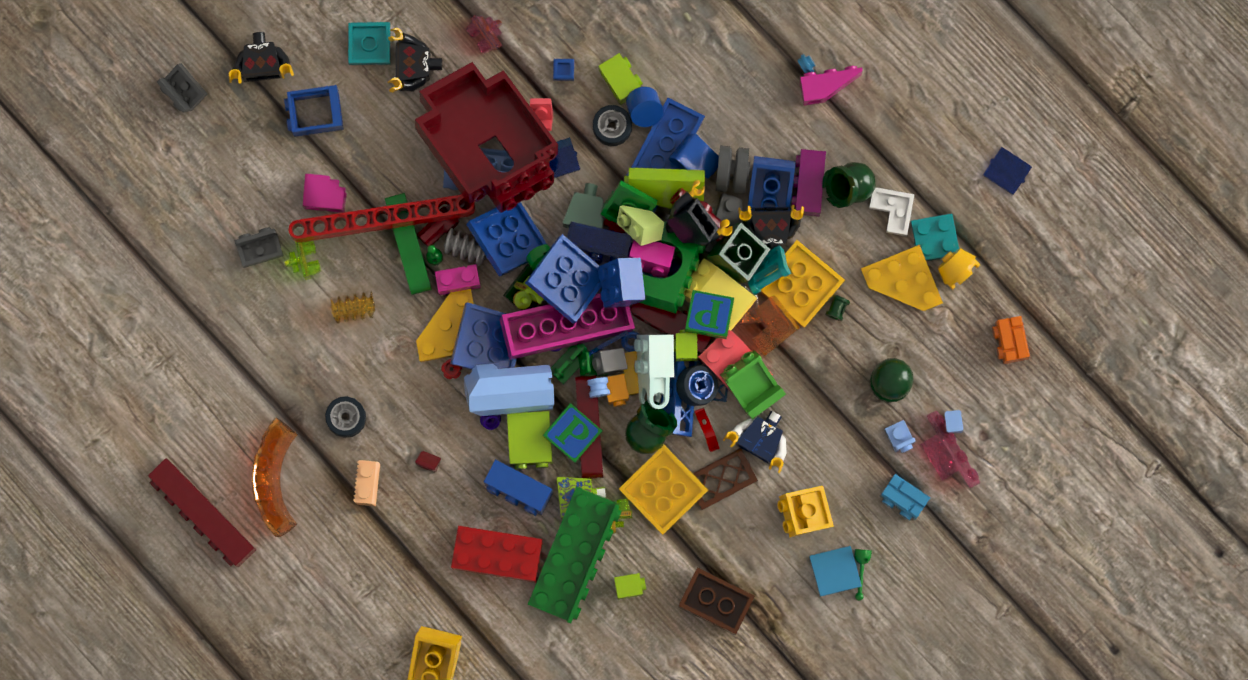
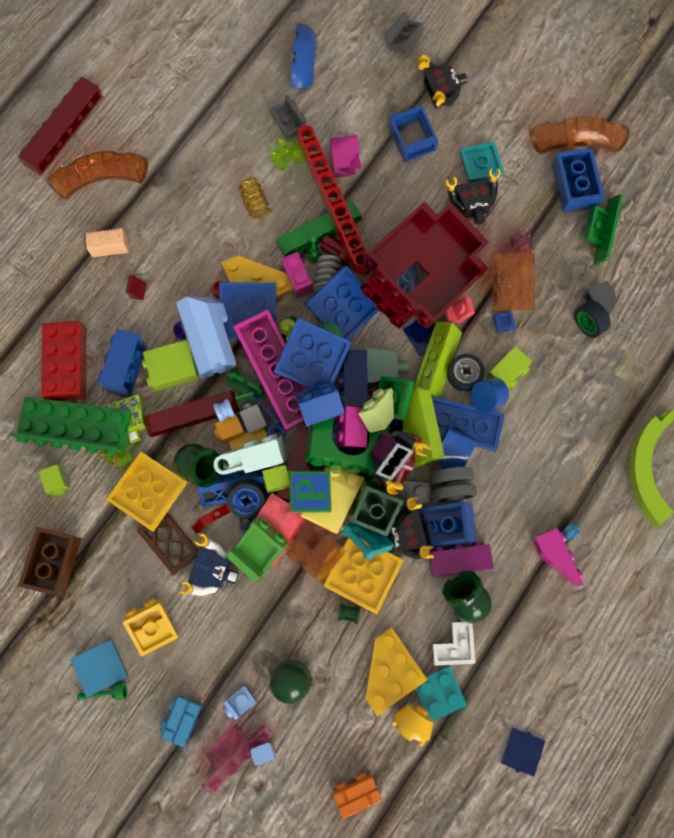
camera: 75 degrees right, 5 degrees down
wheel [325,396,366,438] -> none
tile [543,403,603,463] -> none
none -> blue brick [291,23,317,87]
none -> lime panel [413,321,462,398]
none -> clear orange brick [492,252,535,311]

